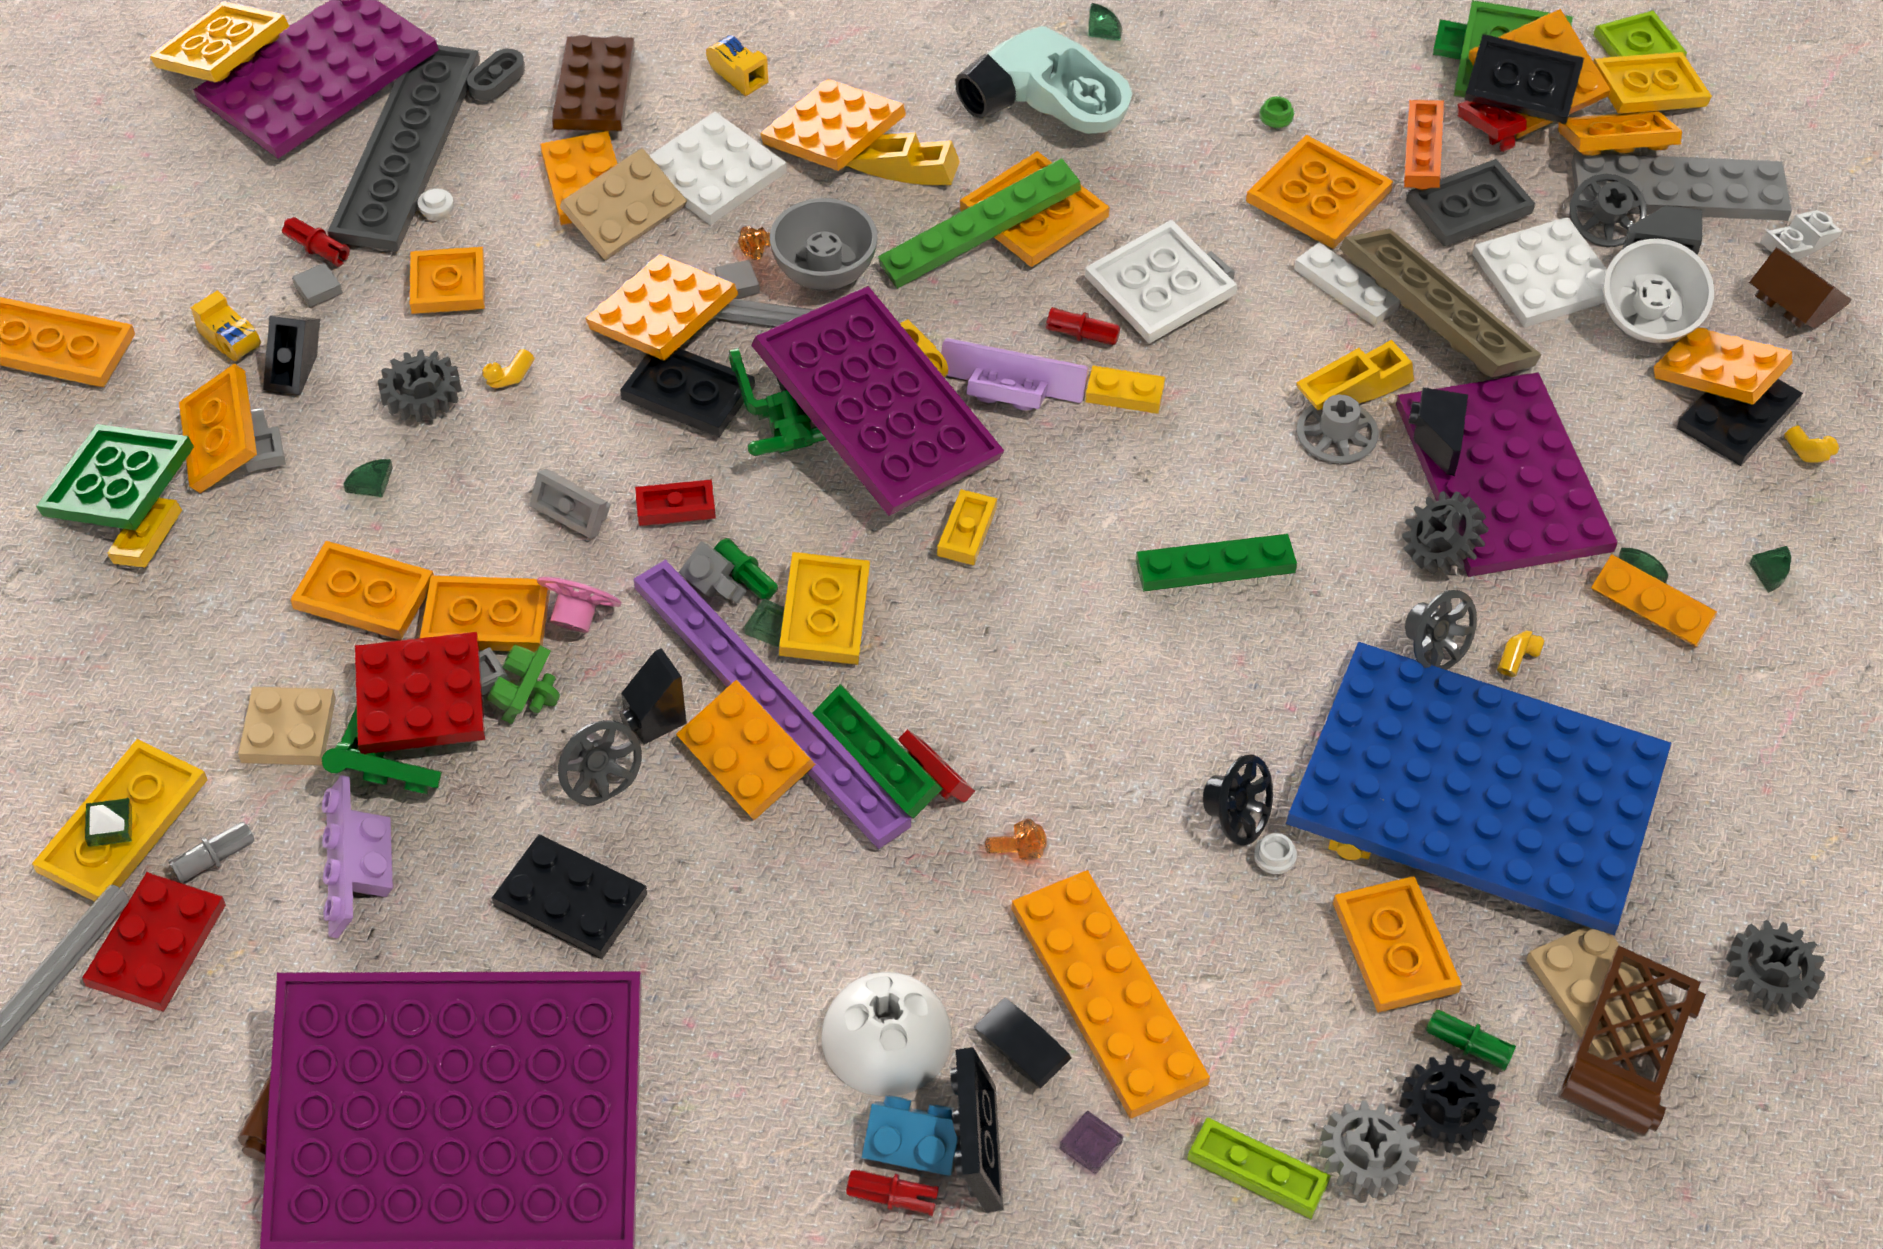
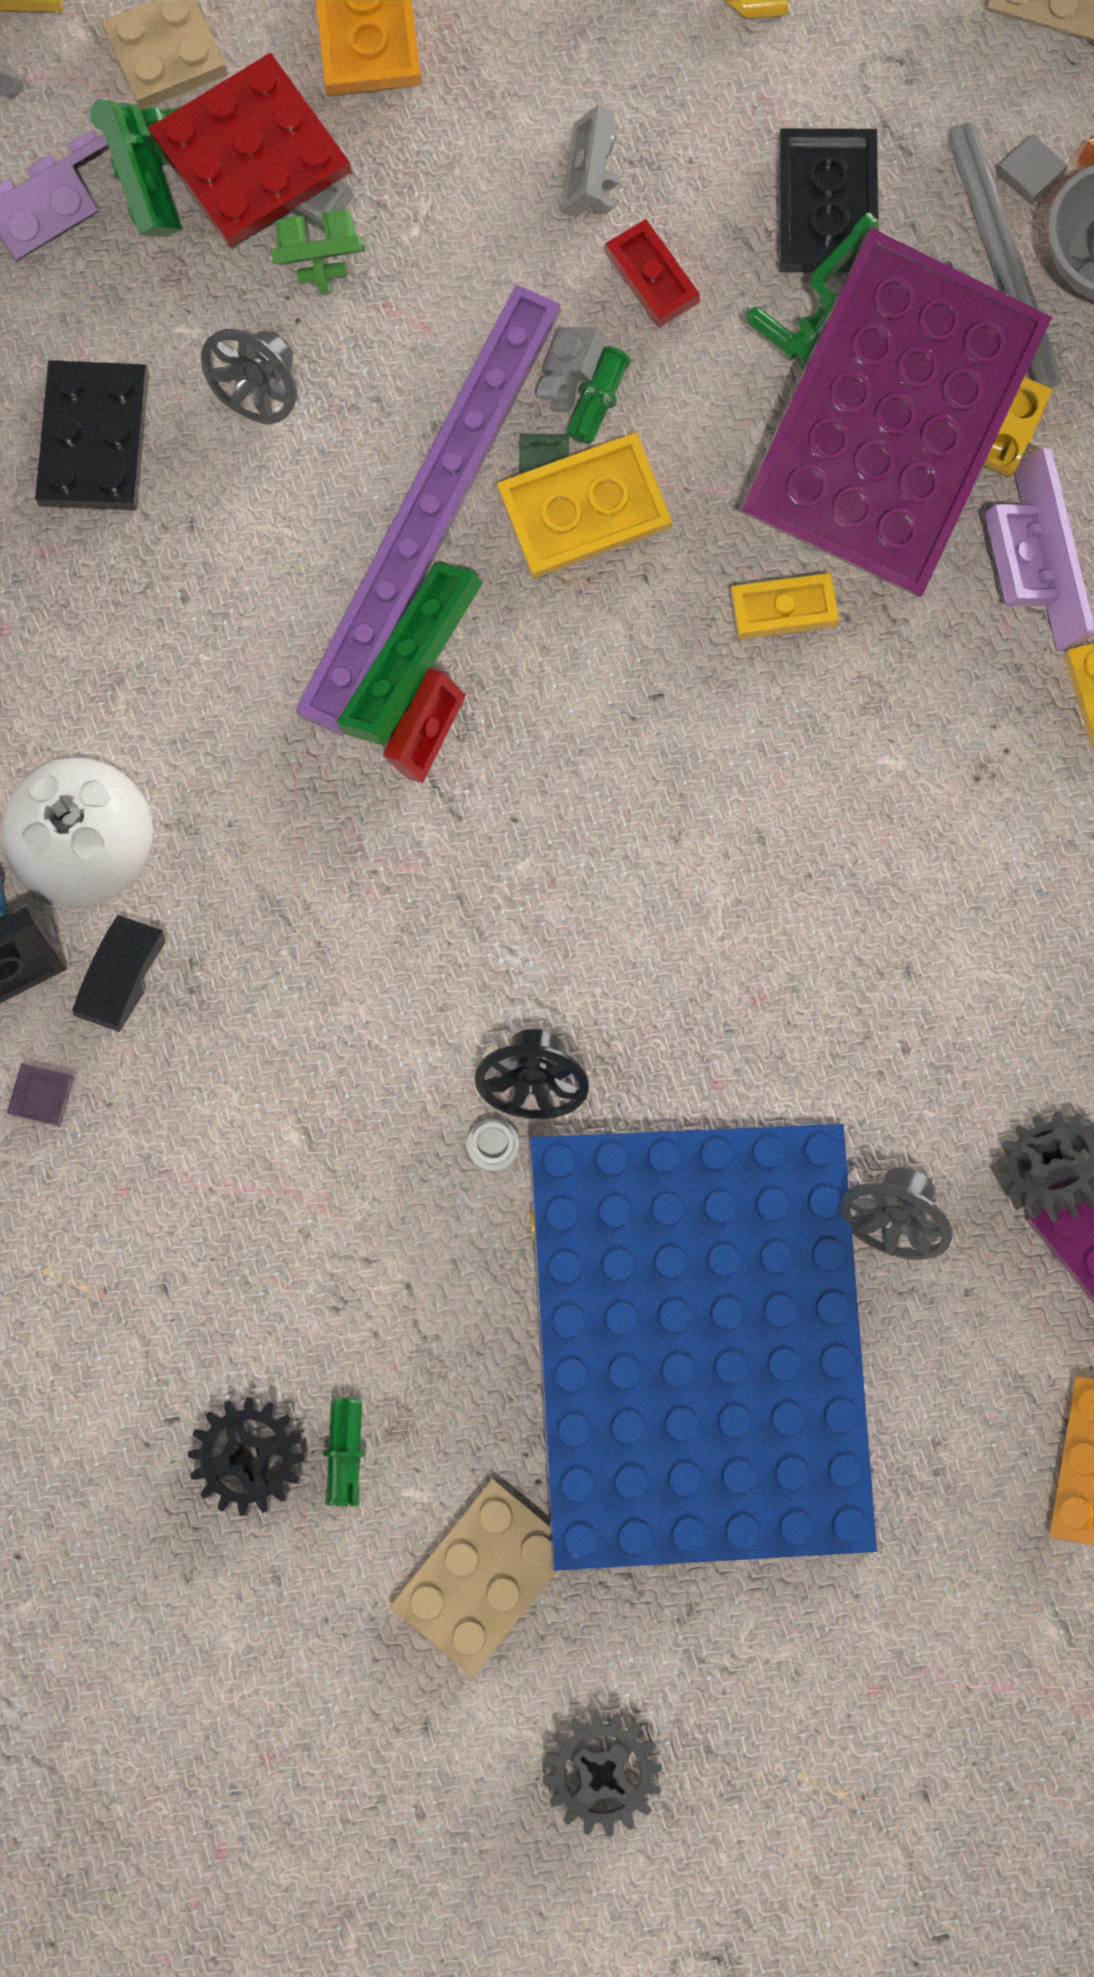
camera: 70 degrees right, 25 degrees up
light orange plate [420,575,551,652] -> none
bright pink wheel [537,577,622,633] -> none
light orange plate [585,254,738,360] -> none
black slope [619,648,687,745] -> none
light orange plate [676,679,816,820] -> none
clear orange plate [985,818,1047,861] -> none
light orange plate [1011,870,1210,1119] -> none
green plate [1136,534,1297,592] -> none
lime tile [1187,1117,1331,1219] -> none
light grey gear [1319,1100,1420,1198] -> none
light orange plate [1333,876,1462,1013] -> none
yellow arm [1497,630,1545,677] -> none
reddish brown piece [1559,945,1706,1136] -> none

